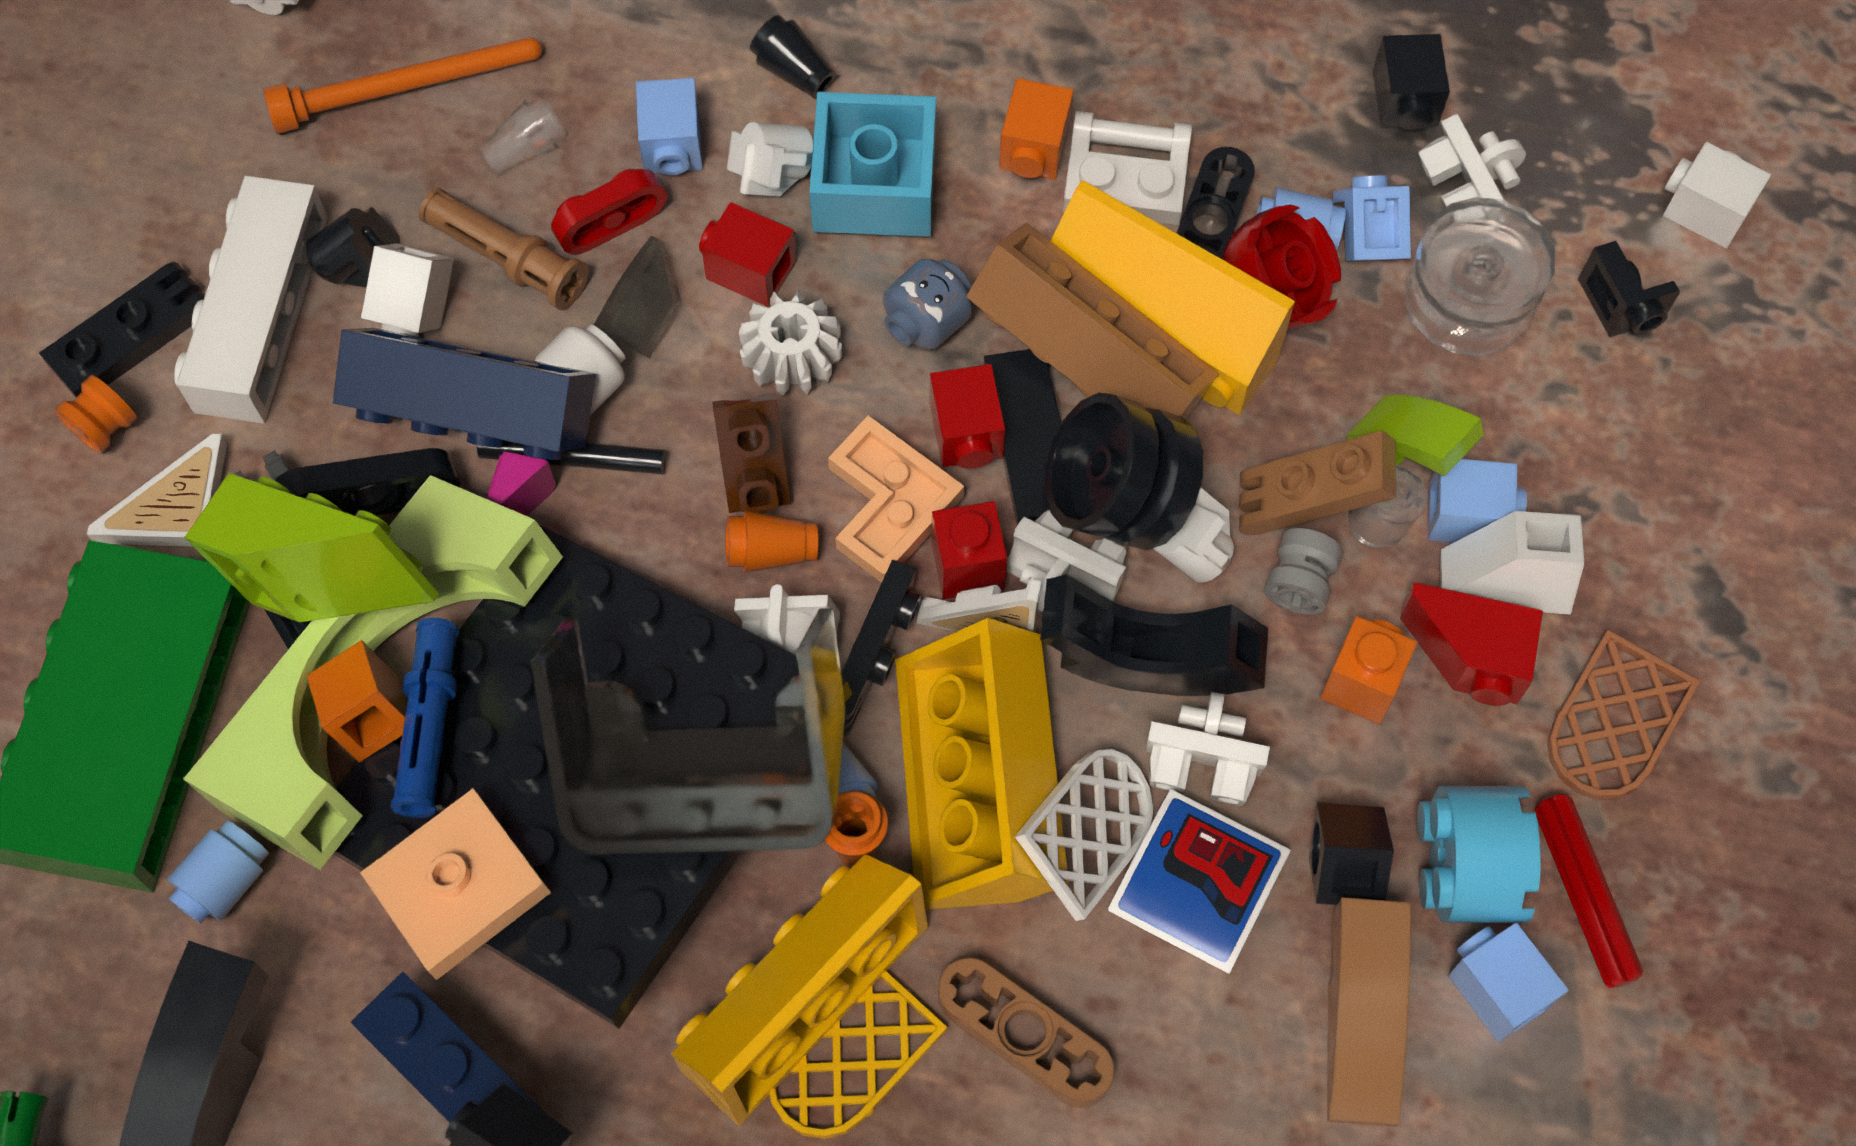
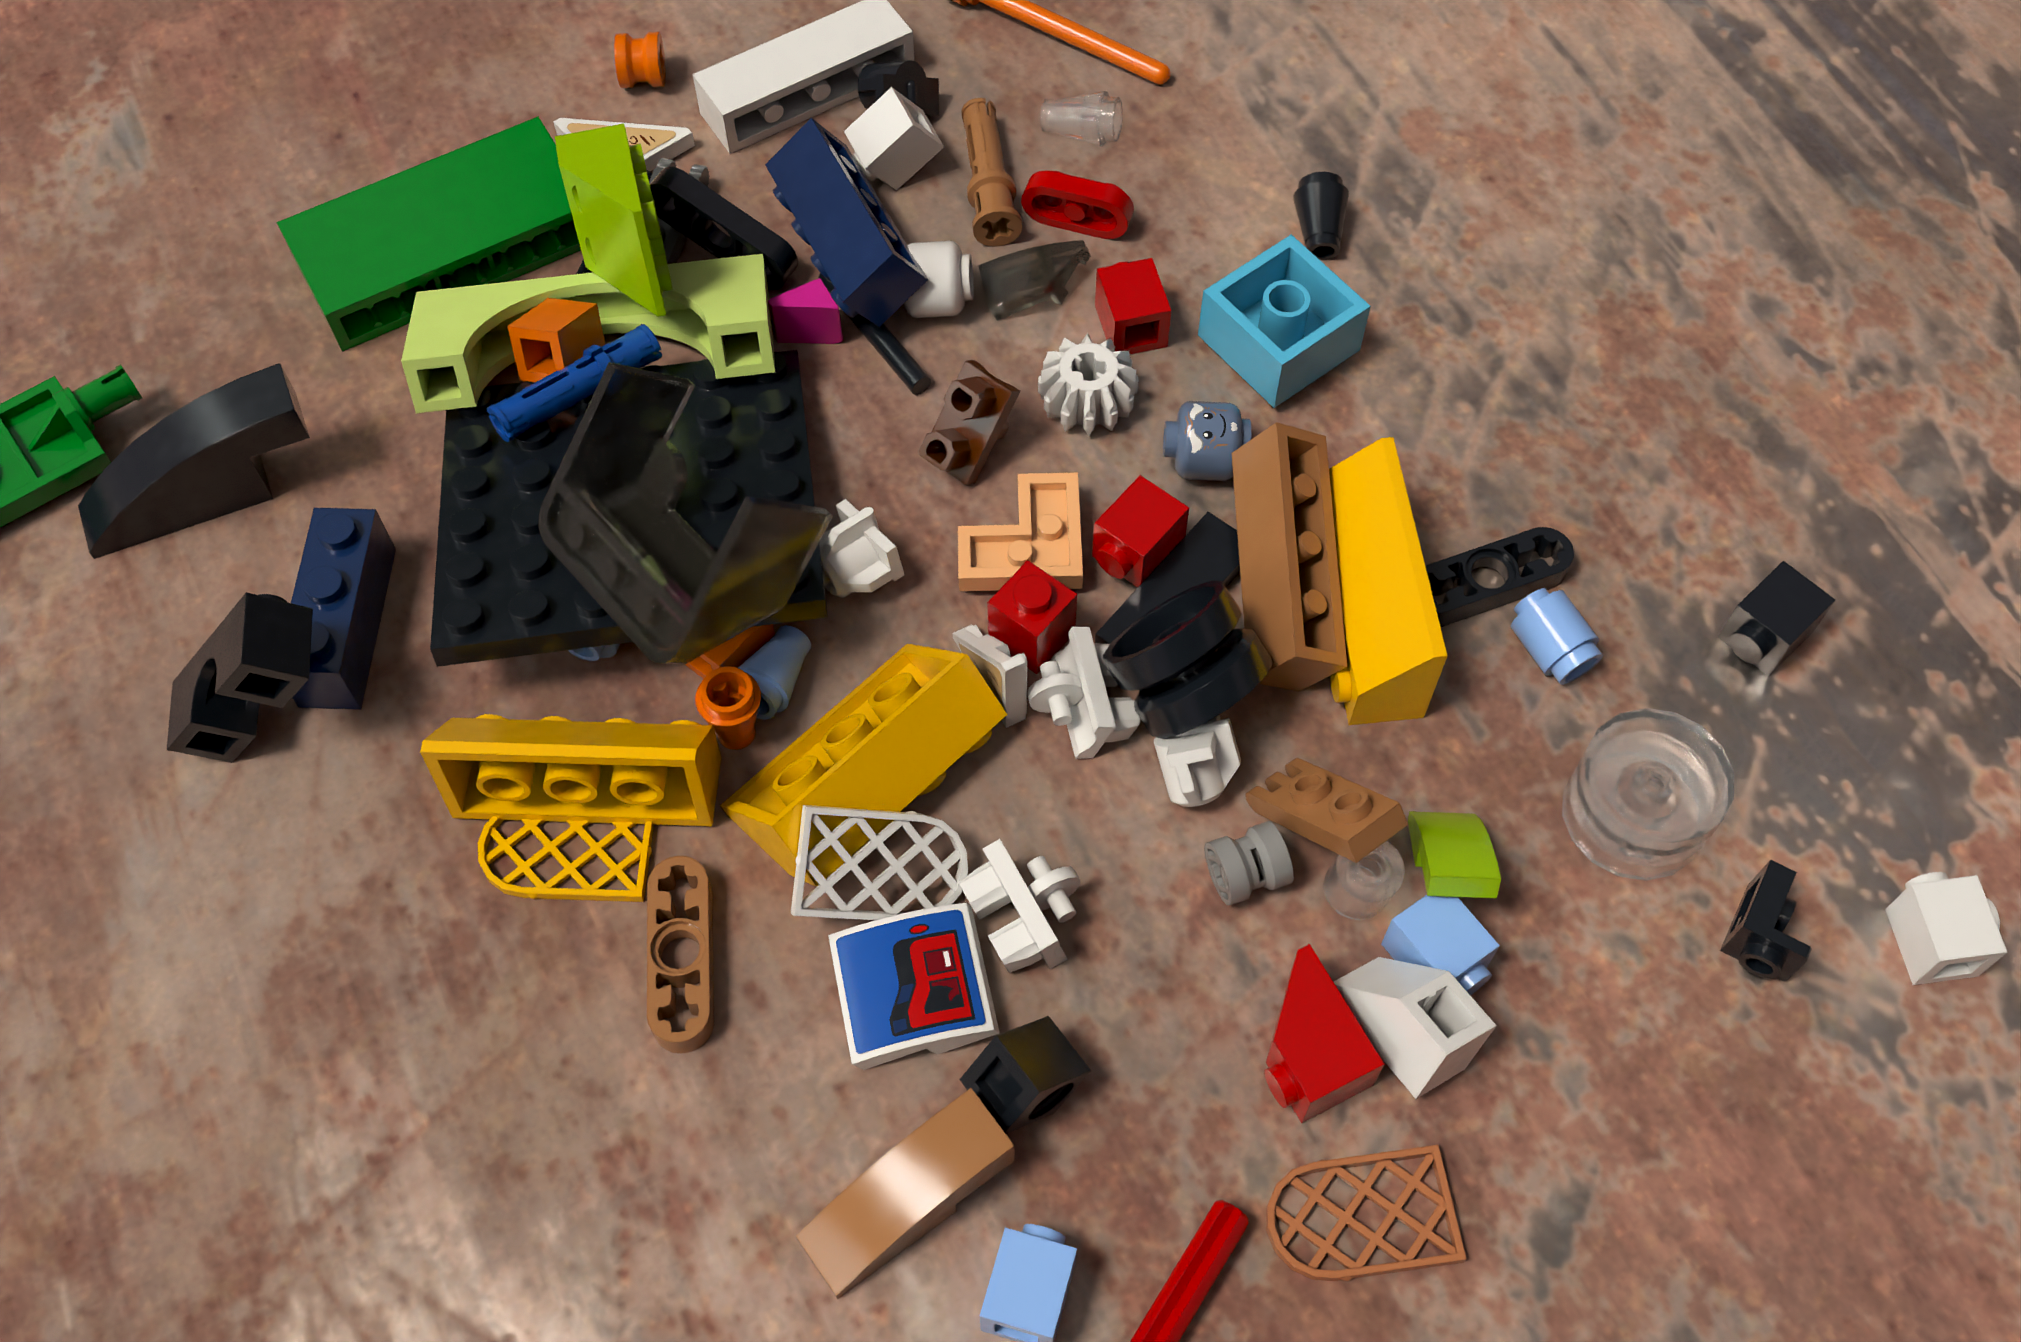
camera: 50 degrees right, 5 degrees down
black hinge [39,262,206,398] -> none
light blue brick [167,820,269,924] -> none
light nougat plate [360,788,551,980] -> none
light blue brick [636,78,703,175] -> none
orange cone [725,510,818,573] -> none
white piece [727,122,813,196] -> none
black hinge [830,559,921,738] -> none
orange brick [999,78,1074,180] -> none
black arch [1040,574,1268,696] -> none
white plate [1063,111,1192,225] -> none
red cylinder [1222,204,1341,330] -> none
orange brick [1320,616,1418,725] -> none
light blue bracket [1333,175,1411,261] -> none
white hips [1417,114,1526,231] -> none
medium azure brick [1417,786,1541,923] -> none

